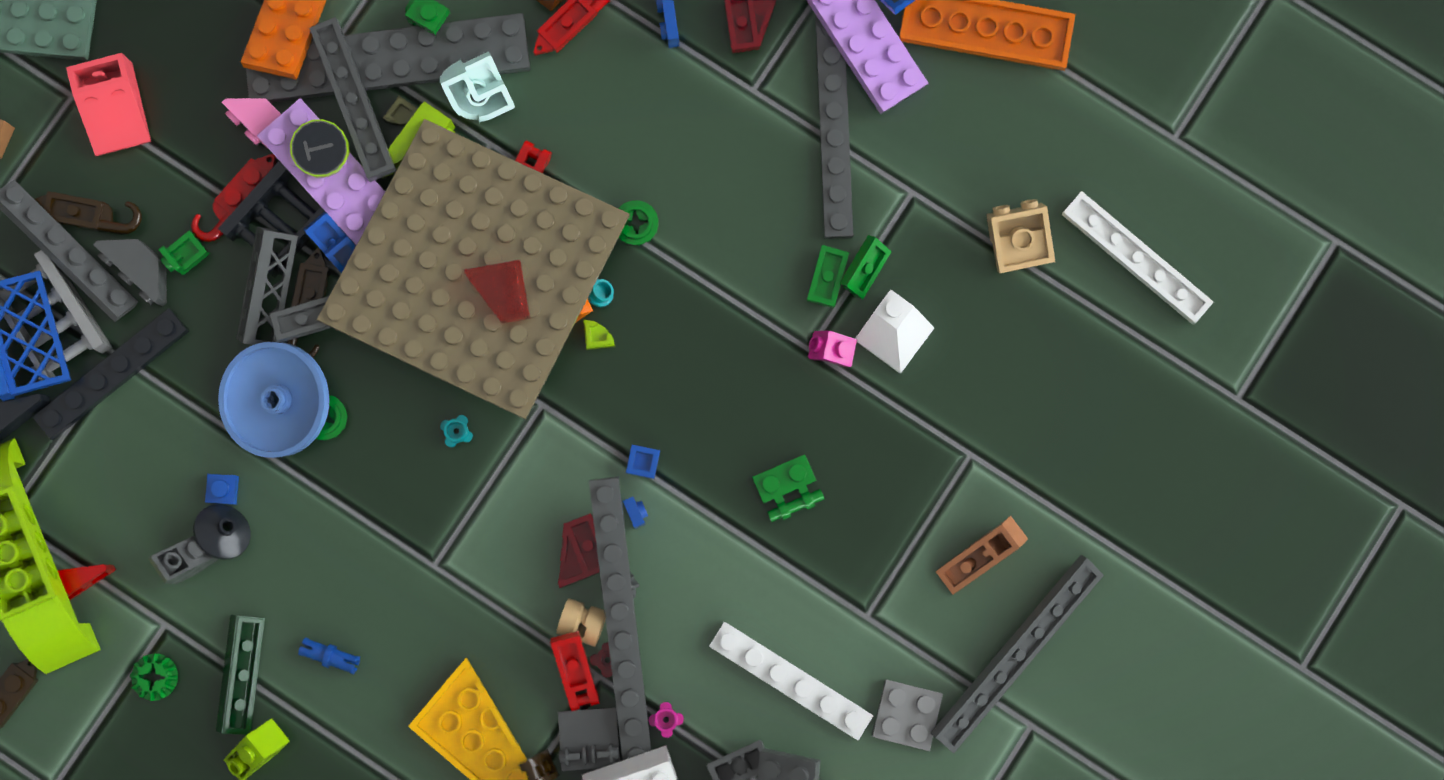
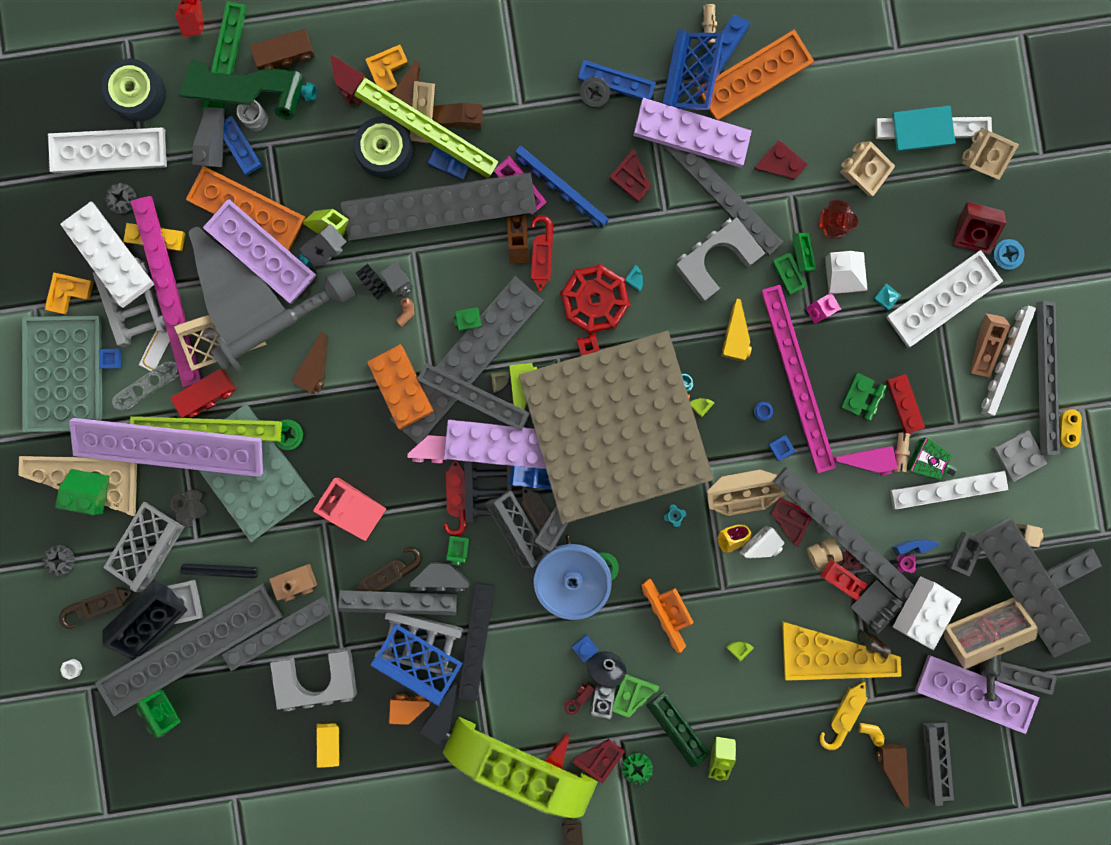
camera: 45 degrees left, 5 degrees up
black tile [290,119,349,178] -> none
blue pin [298,637,360,675] -> none
light aqua brick [440,51,515,122] -> none
clear red wing [464,260,530,324] -> none
green gear [618,200,659,246] -> none
blue plate [623,497,648,529] -> none
none -> red plate [560,263,631,335]
none -> dark red plate [564,681,595,715]
none -> dark red wing [572,739,625,784]
none -> bright green wing [612,674,659,717]
none -> teal tile [624,265,643,292]
none -> orange bracket [642,579,693,653]
none -> light grey arch [675,218,765,303]
none -> tan wedge [707,470,786,516]
none -> yellow rock [717,524,752,553]
none -> yellow slope [721,299,752,362]
none -> lime tile [726,641,754,662]
none -> white slope [738,526,785,558]
none -> dark red wing [754,140,808,180]
none -> blue plate [754,402,773,421]
none -> dark pink plate [761,285,836,473]
none -> clear red tile [820,200,858,239]
none -> dark pink slope [833,446,898,476]
none -> teal tile [873,283,901,311]
none -> white plate [886,250,1003,348]
none -> red plate [886,374,925,434]
none -> teal tile [892,106,956,152]
none -> blue slope [892,540,939,555]
none -> tan pin [894,433,910,473]
none -> torso [907,438,957,480]
none -> dark red slope [953,202,1006,255]
none -> tan plate [962,128,1019,180]
none -> white plate [981,306,1036,416]
none -> dark azure gear [993,239,1024,270]
none -> yellow plate [1059,410,1082,448]

